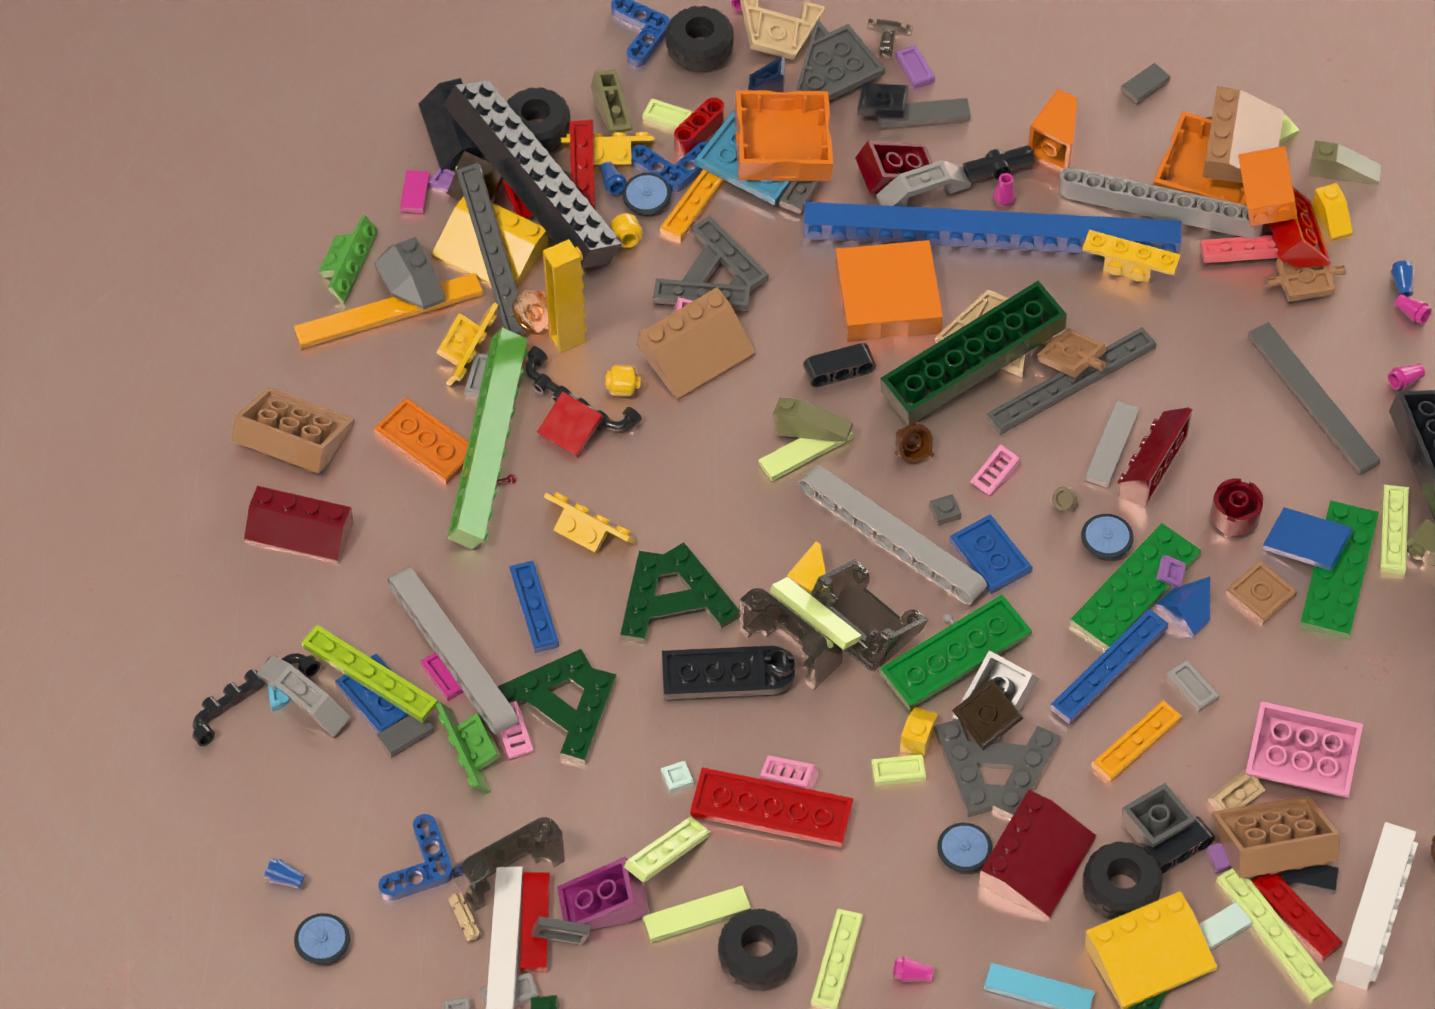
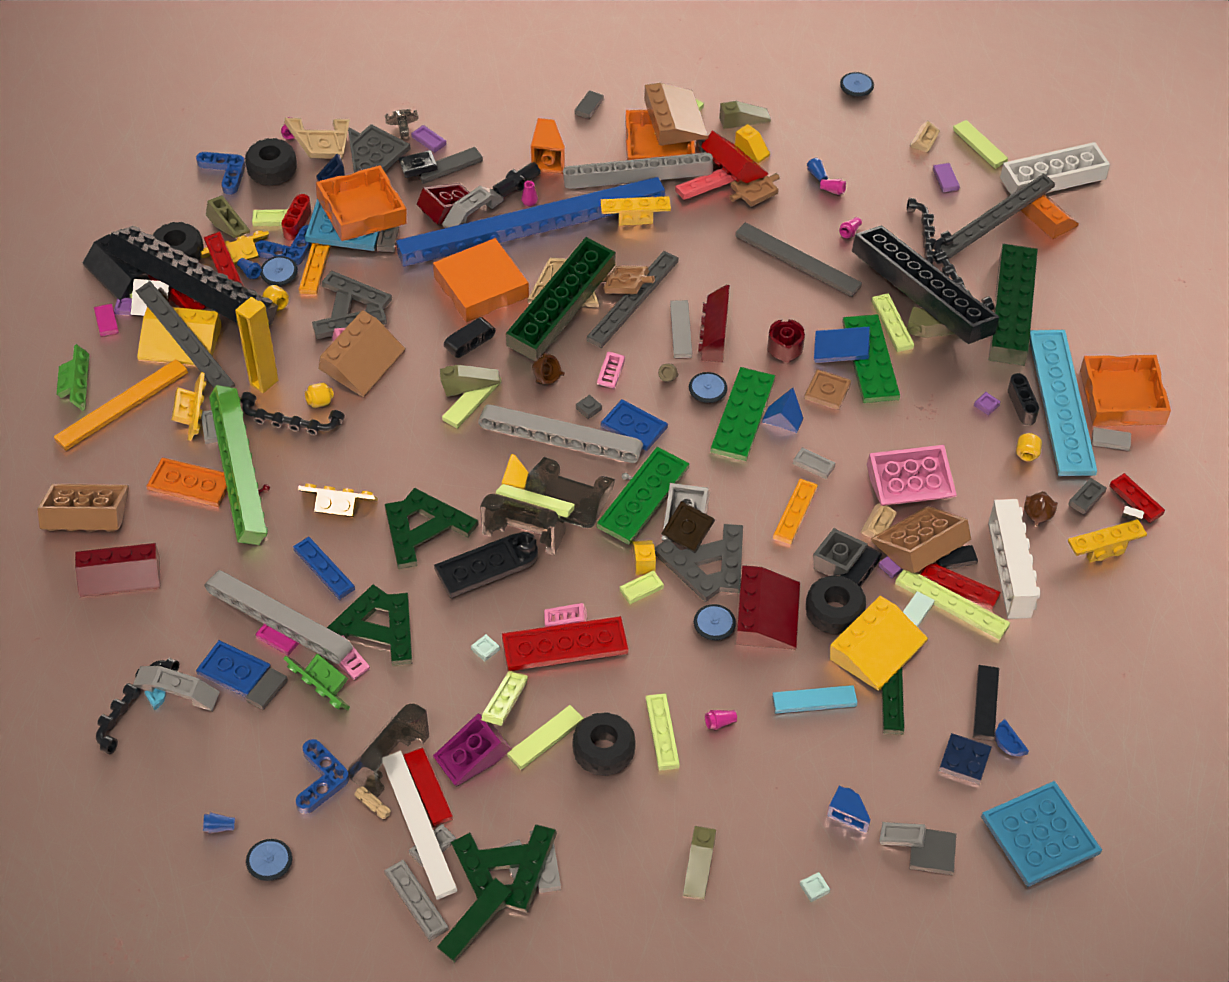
camera: 25 degrees left, 5 degrees down
lime plate [301,625,438,723] -> none
dark grey wedge [374,237,446,310] -> none
clear orange tile [512,289,549,335] -> none
dark grey tile [532,916,590,945] -> none
red tile [537,392,604,457] -> none
blue plate [1050,609,1169,724] -> none
medium lavender tile [1156,556,1186,588] -> none
orange slope [1238,146,1297,227] -> none

